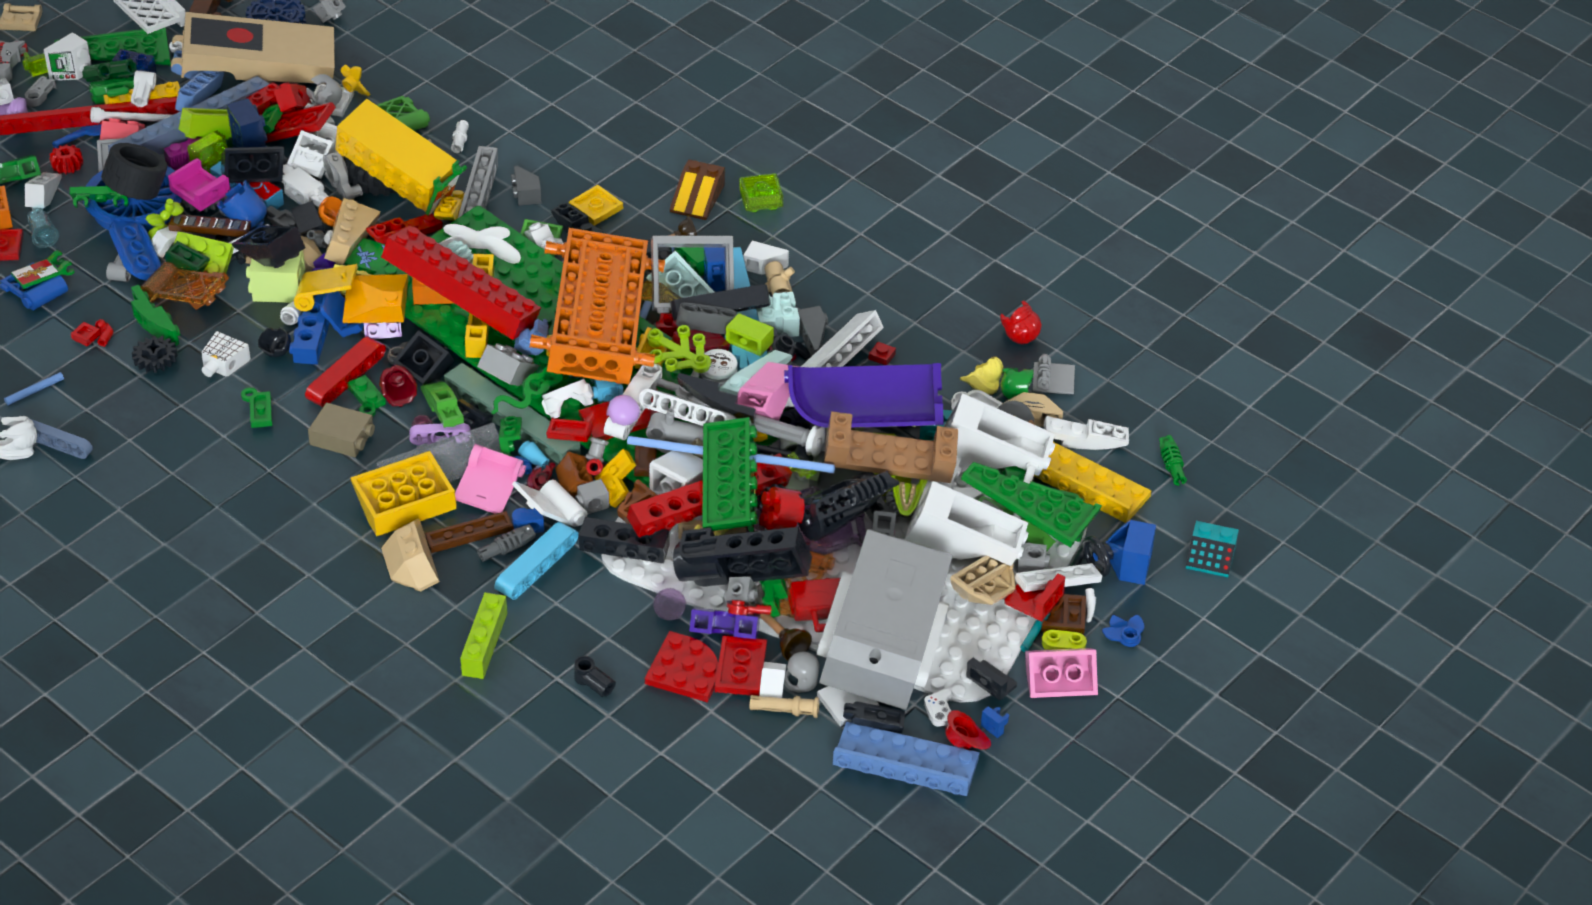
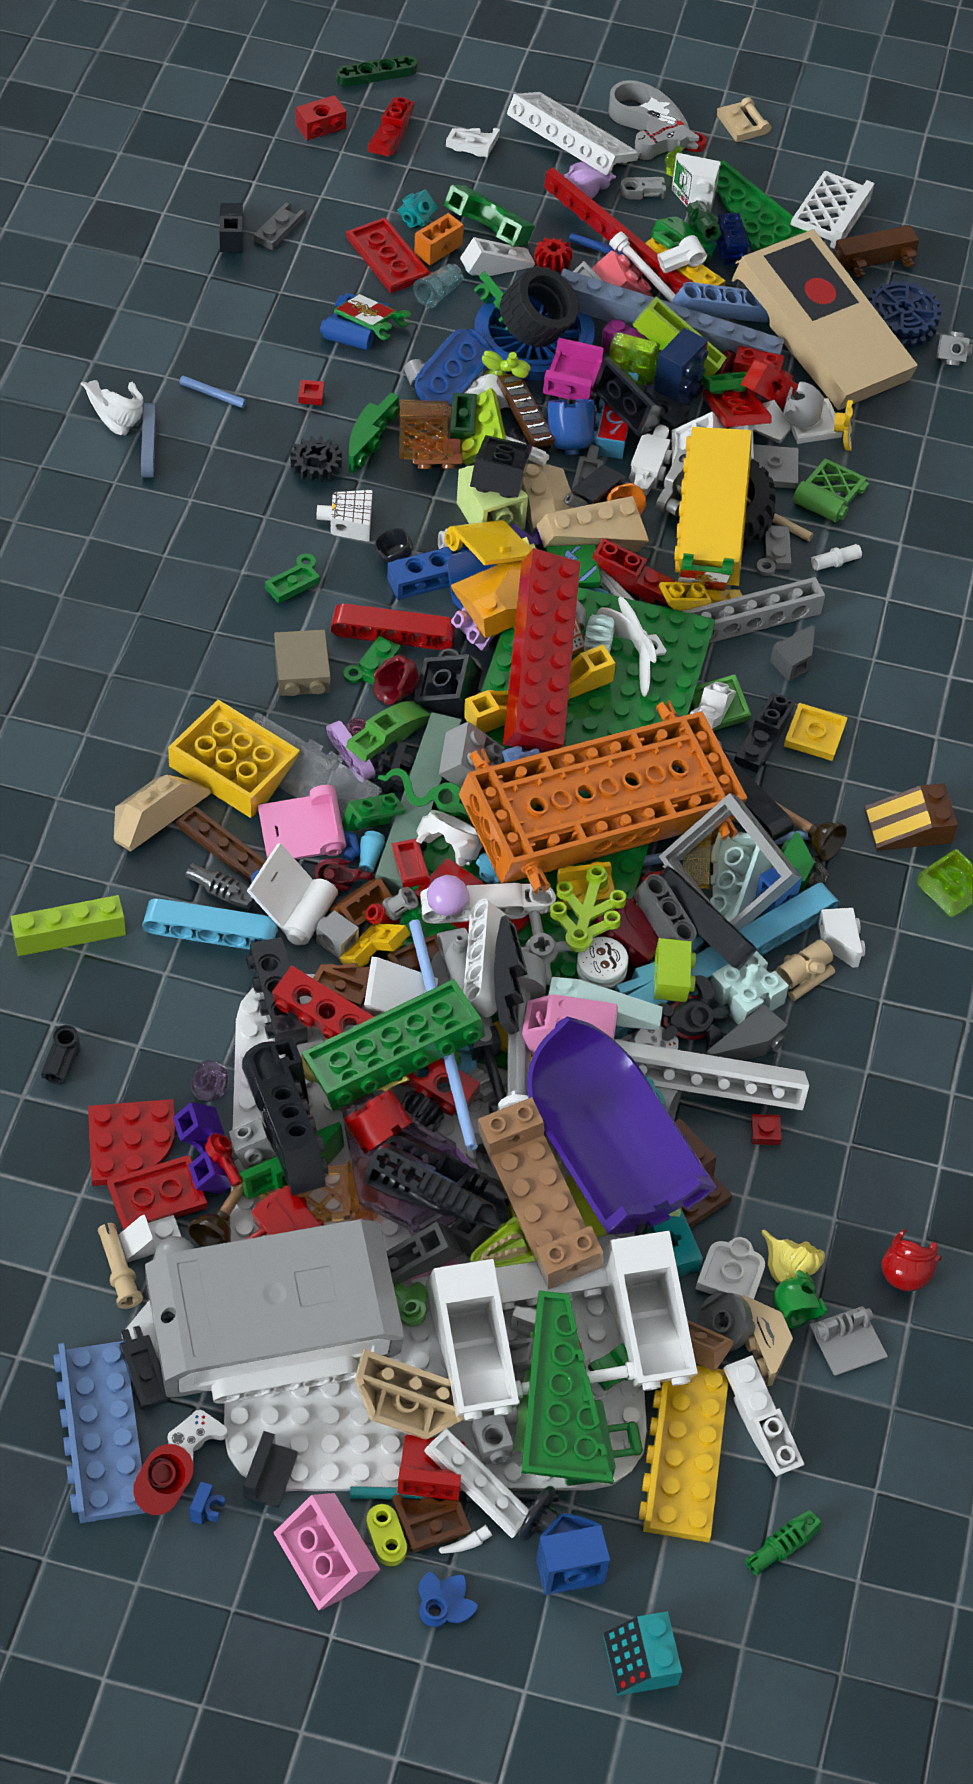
camera: 60 degrees right, 10 degrees up
red arm [95,319,113,347] -> none
clear neon green bracket [787,452,818,479] -> none

